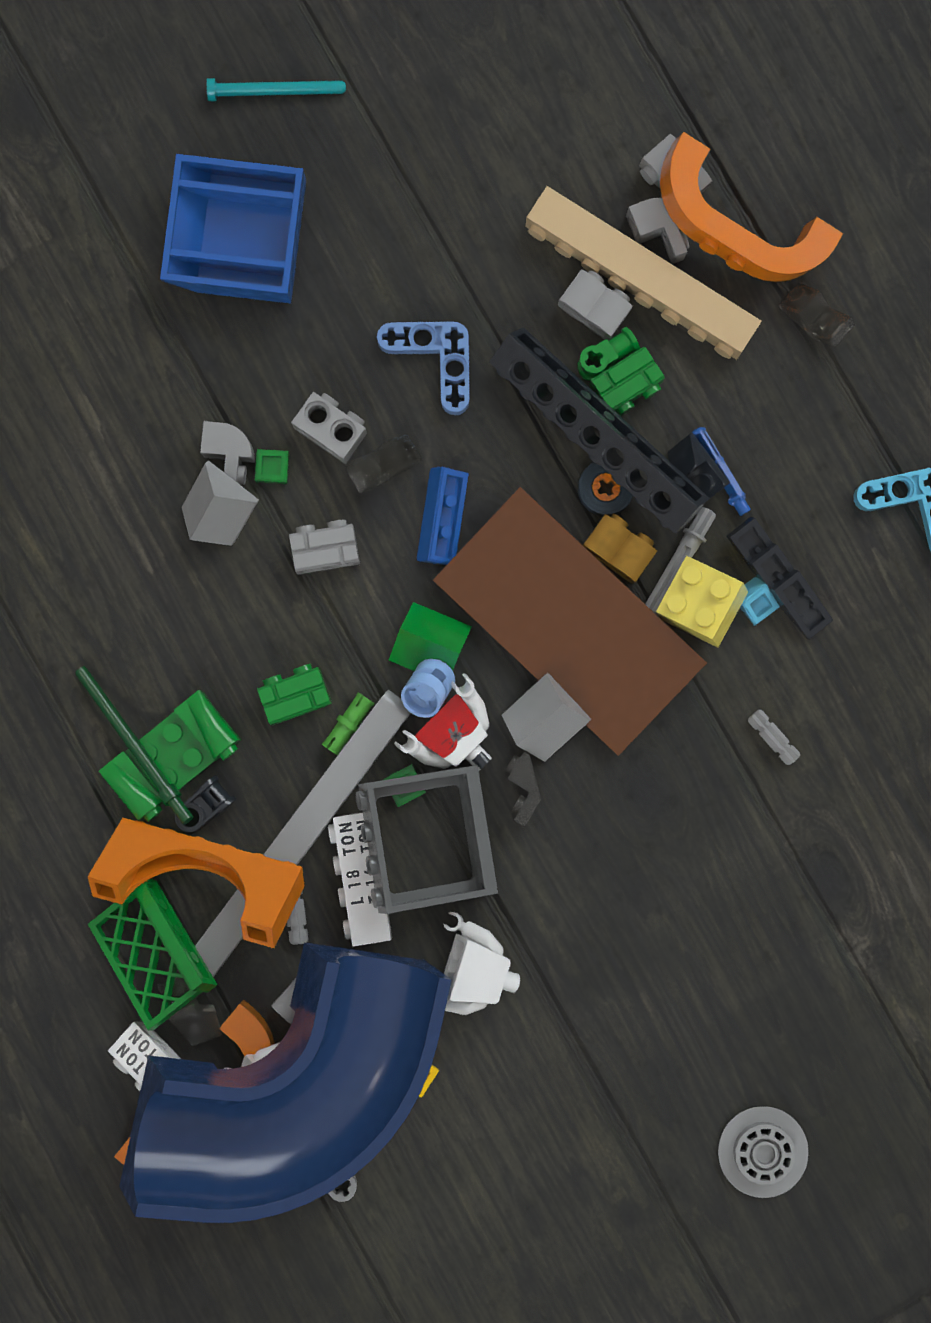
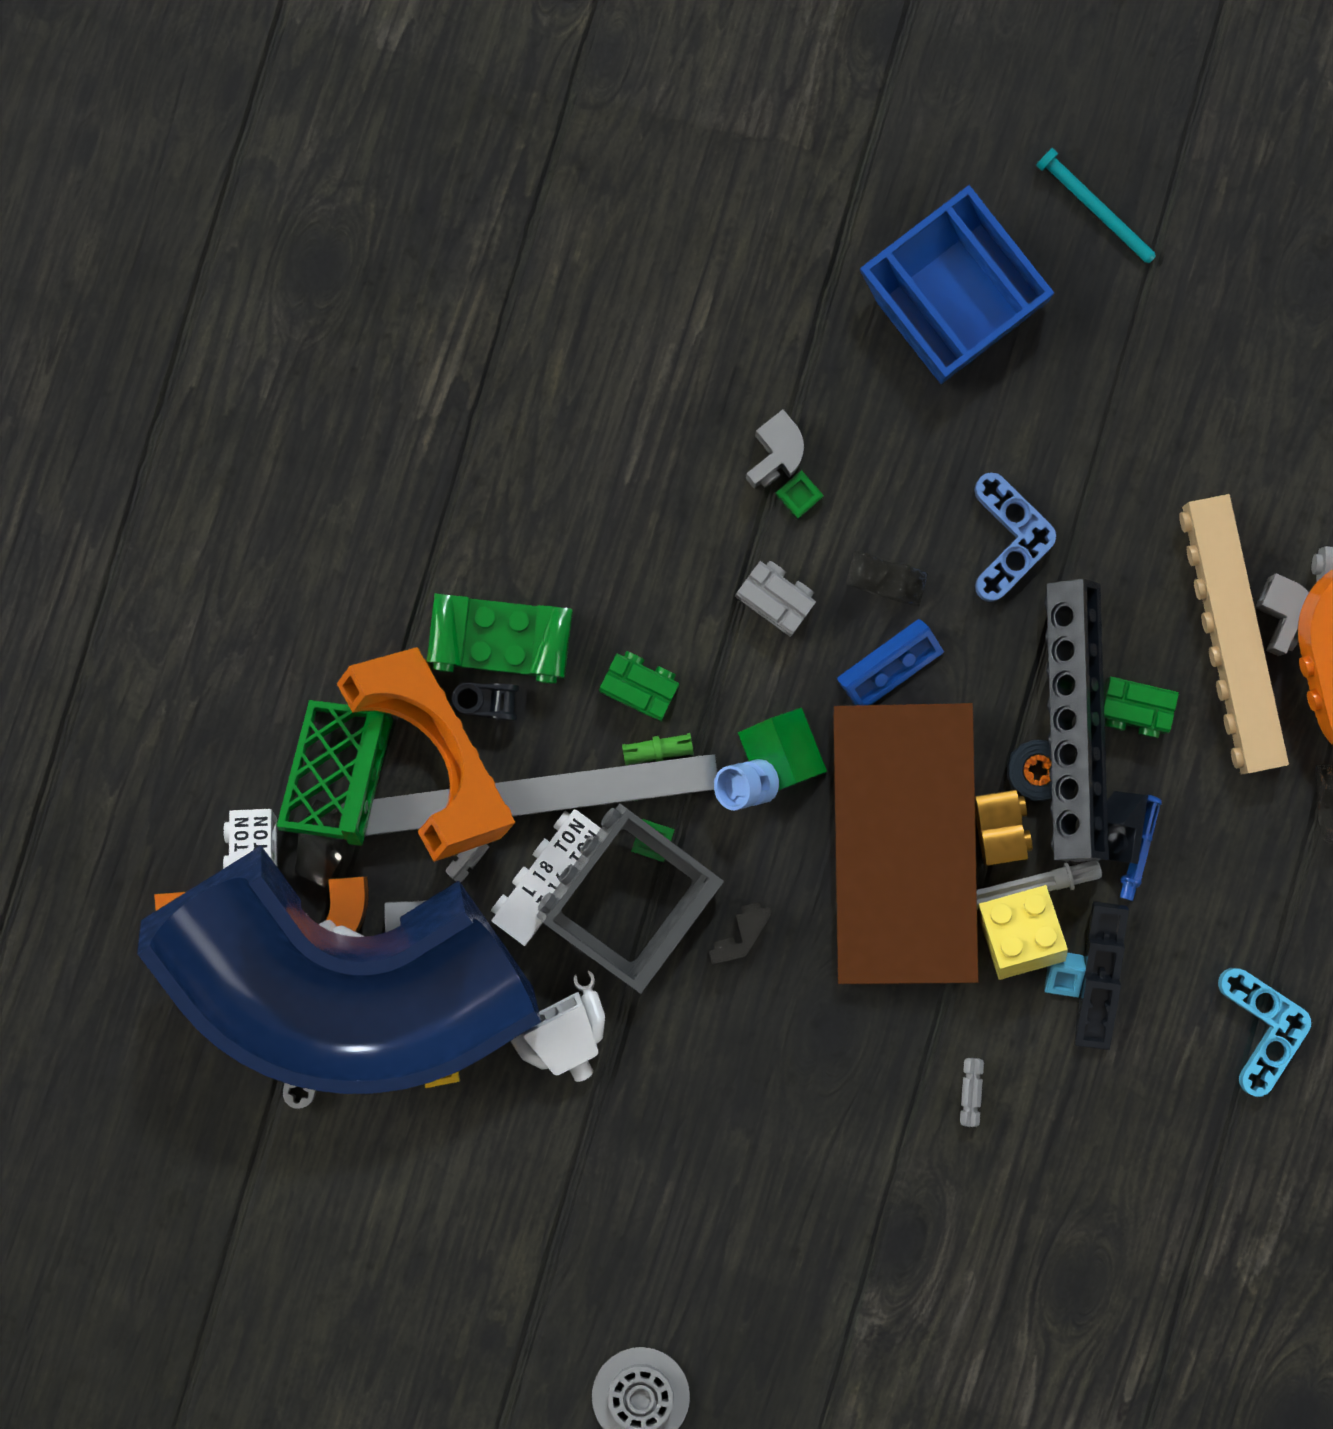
camera: 50 degrees right, 0 degrees up
dark green bar [75,666,193,825] -> none
light grey slope [182,461,259,546] -> none
light grey brick [291,392,367,464] -> none
torso [395,674,492,771] -> none
light grey slope [502,672,591,762] -> none
light grey brick [558,269,633,341] -> none
green connector [577,327,640,381] -> none

